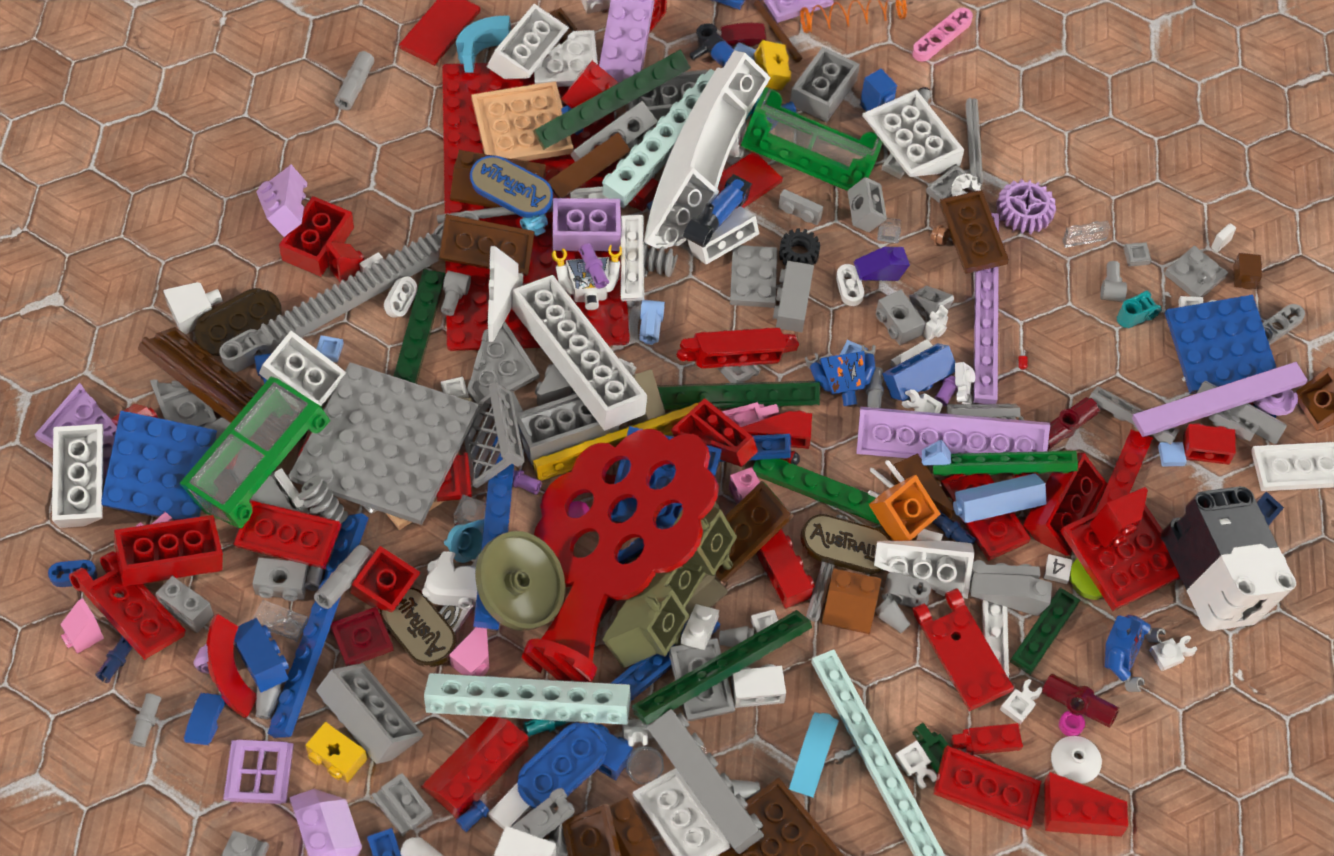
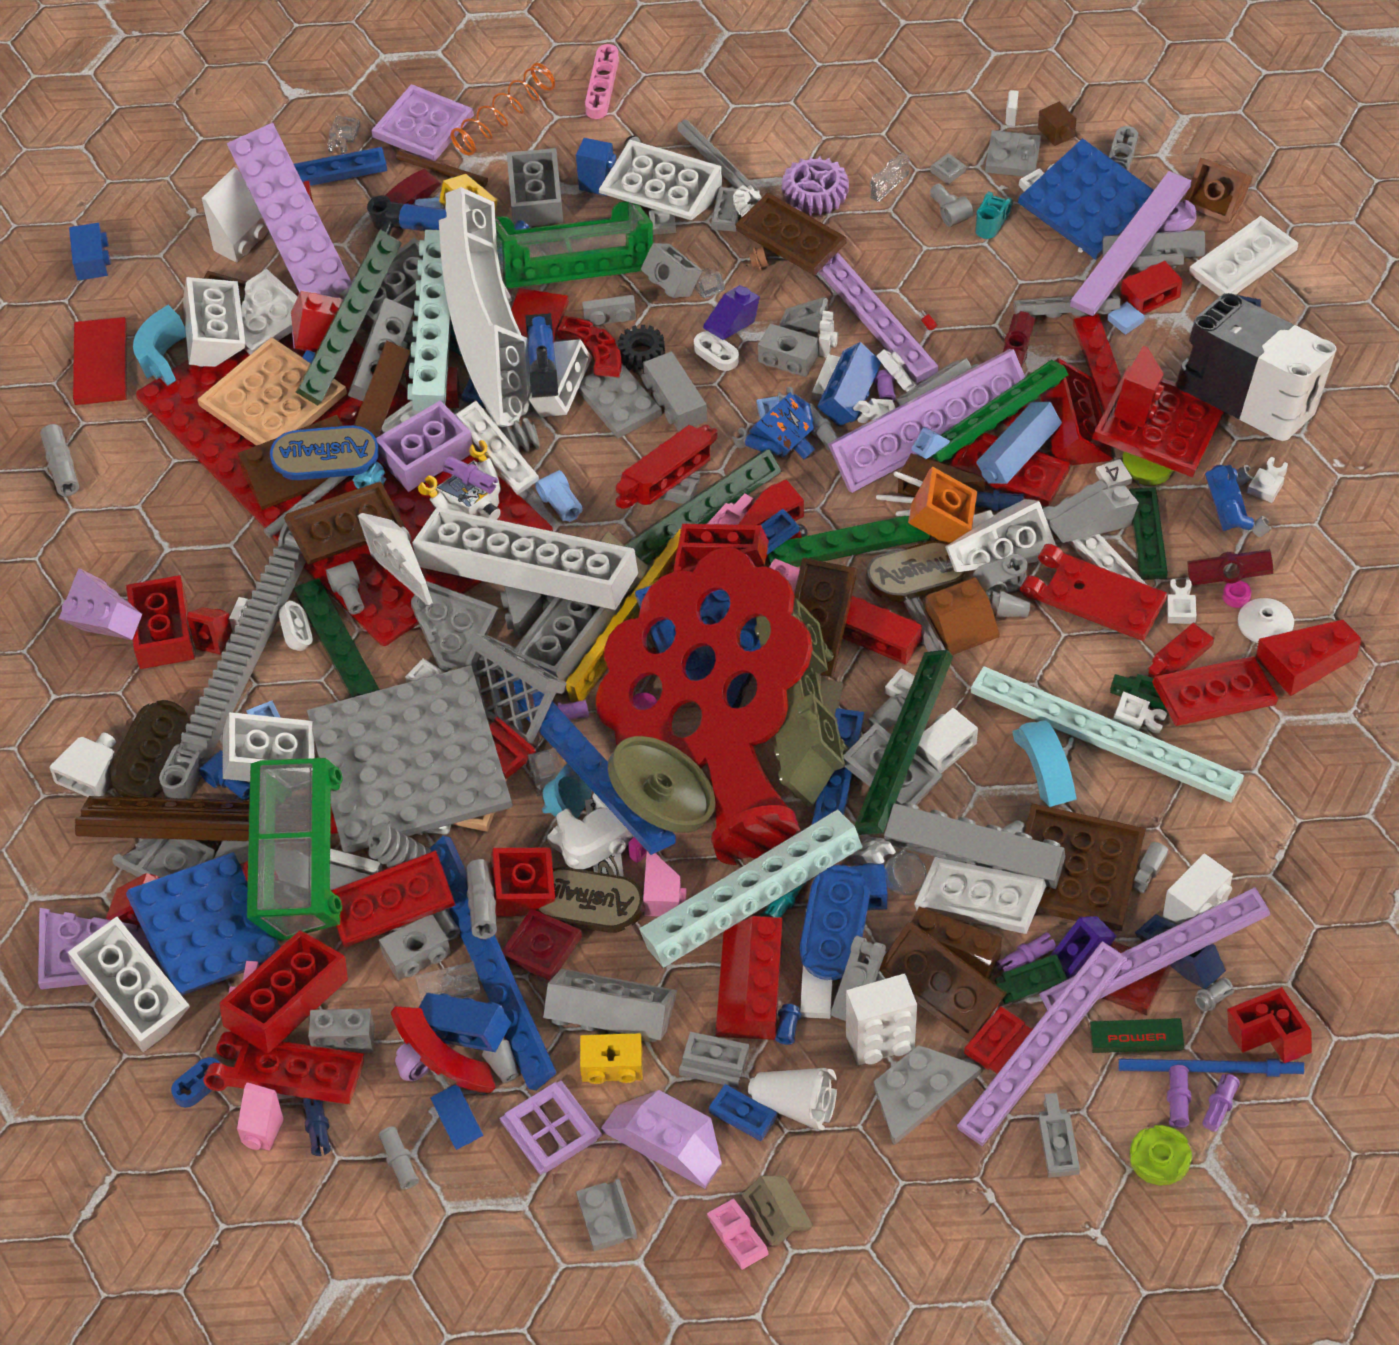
camera: 30 degrees left, 5 degrees down
white plate [681,604,719,650] -> none
none -> red tile [557,316,622,377]

